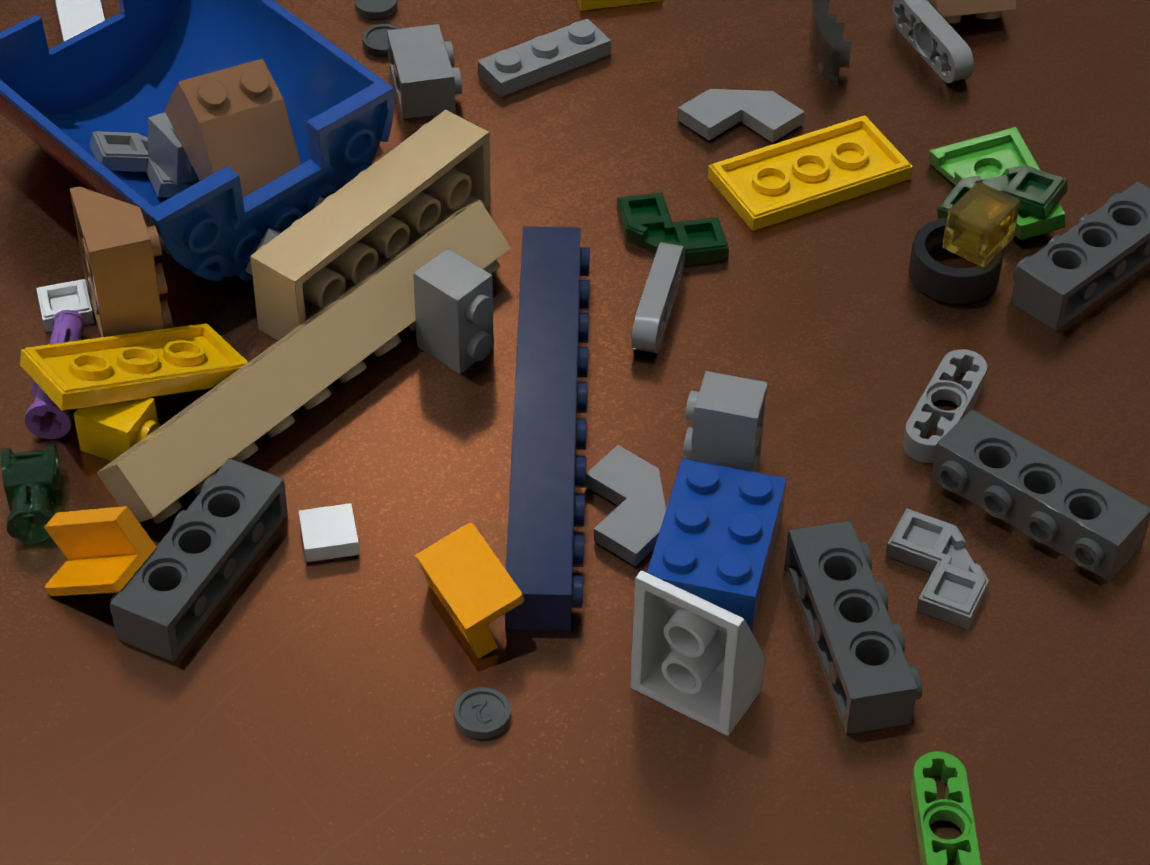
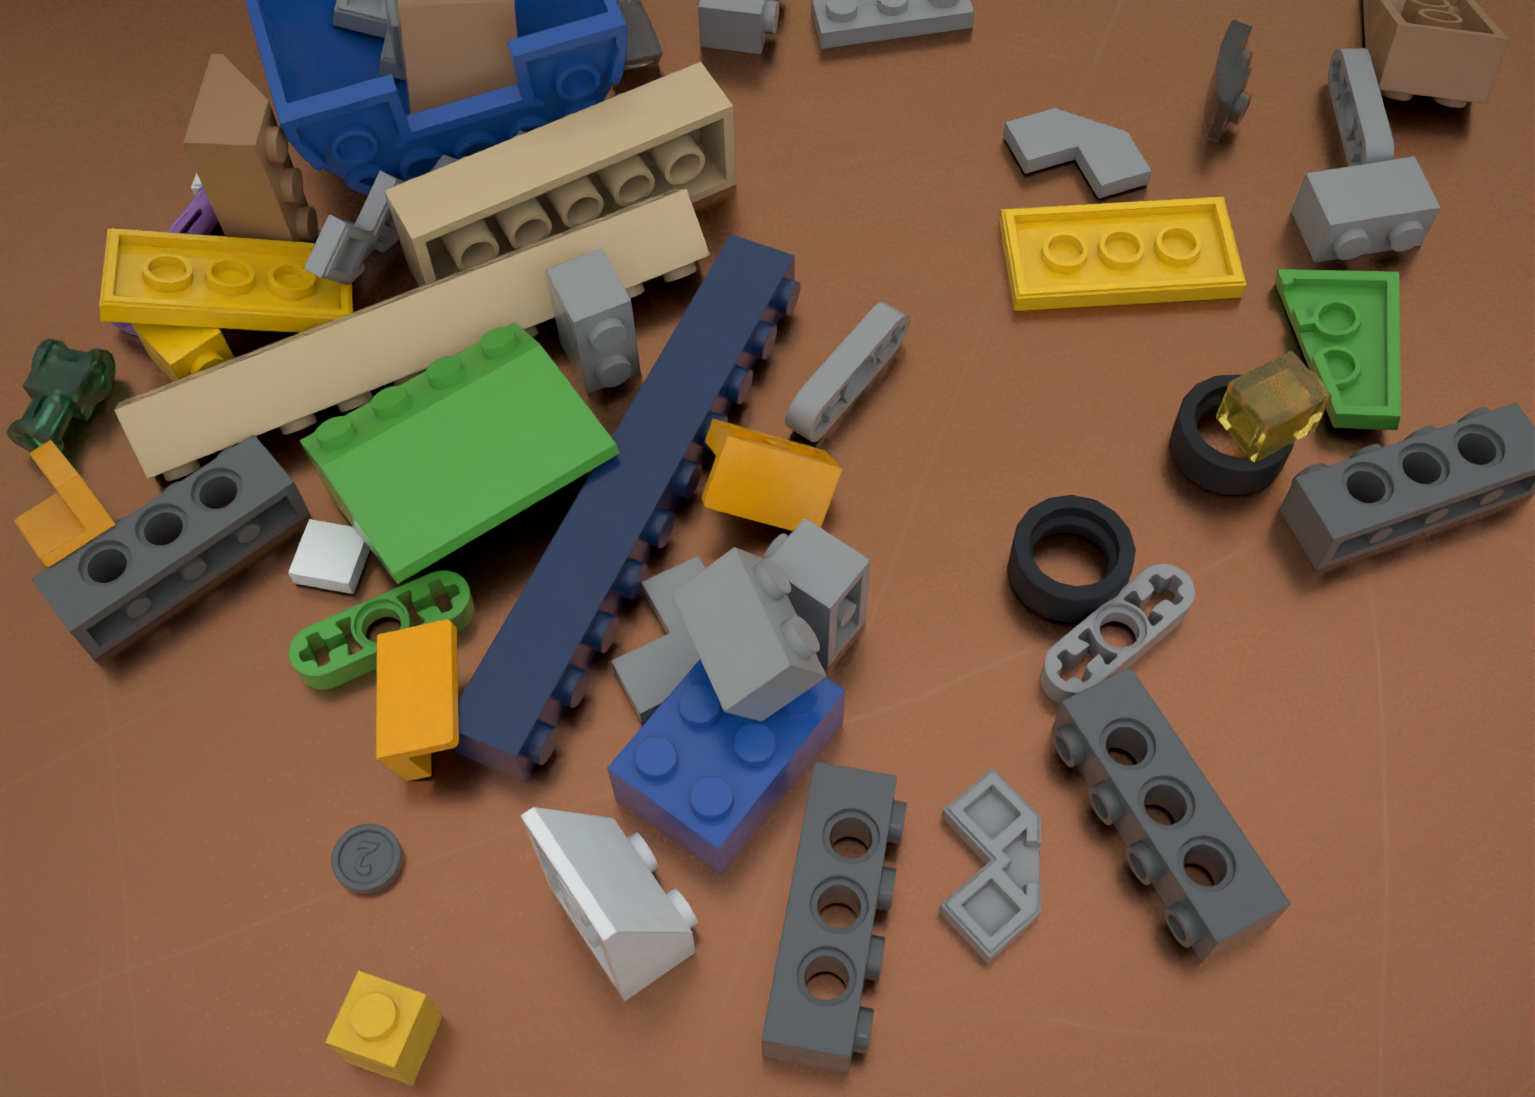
camera: 25 degrees right, 15 degrees up
dark green tile [617,193,729,266] -> none
dark green tile [937,165,1067,226] -> none
none -> bright green beam [289,571,475,690]
none -> bright green slope [300,322,620,584]
none -> light grey tile [304,171,405,285]
none -> yellow brick [325,970,443,1087]
none -> light grey brick [671,547,827,721]
none -> light orange panel [701,419,843,531]
none -> black tyre [1007,495,1136,623]
none -> light grey brick [1291,156,1441,263]

